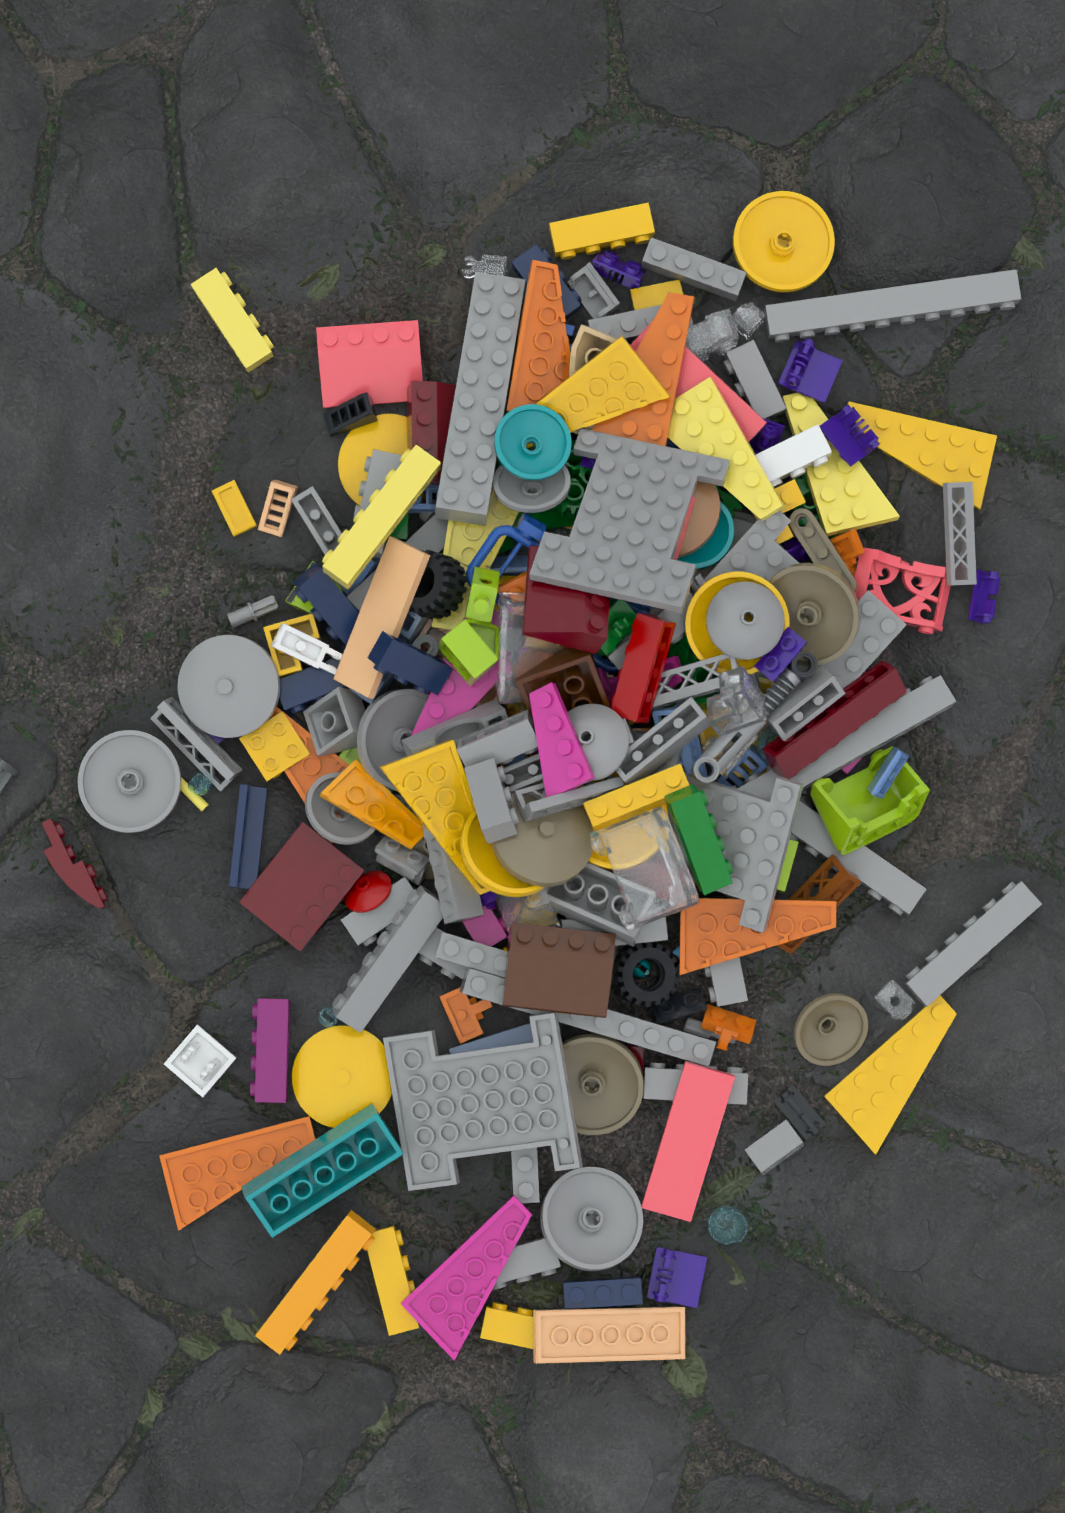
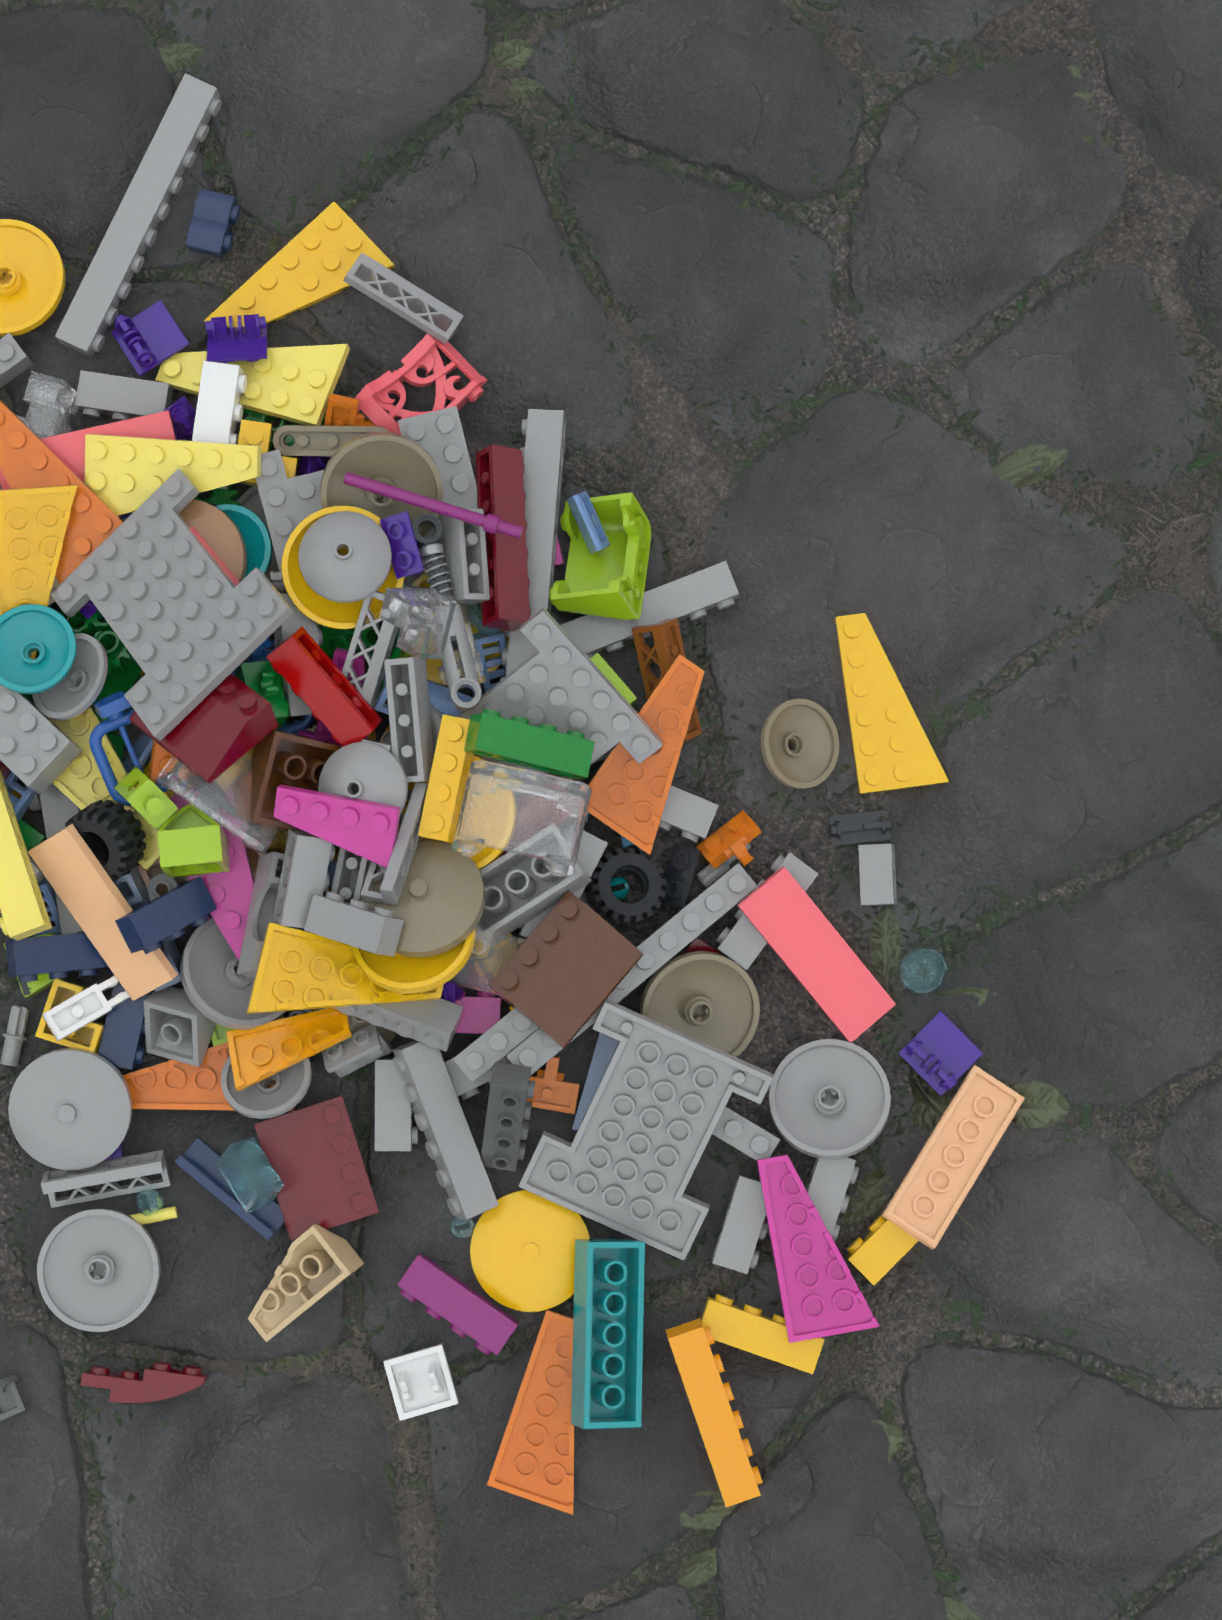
camera: 55 degrees left, 0 degrees up
yellow hinge [239,711,310,781] -> none
red dish [344,871,392,913] -> none
dark blue brick [563,1276,643,1309] -> none
clear brick [728,302,766,339] -> none
clear brick [873,980,914,1020] -> none
light grey brick [904,881,1042,1007] -> none
dark purple hinge [968,569,1001,624] -> none
none -> dark blue brick [186,188,241,258]
none -> clear light blue brick [215,1137,284,1213]
none -> tan wedge [248,1224,364,1342]
none -> magenta bar [343,472,523,539]
none -> dark grey brick [481,1062,536,1172]
none -> light grey brick [711,1174,768,1274]

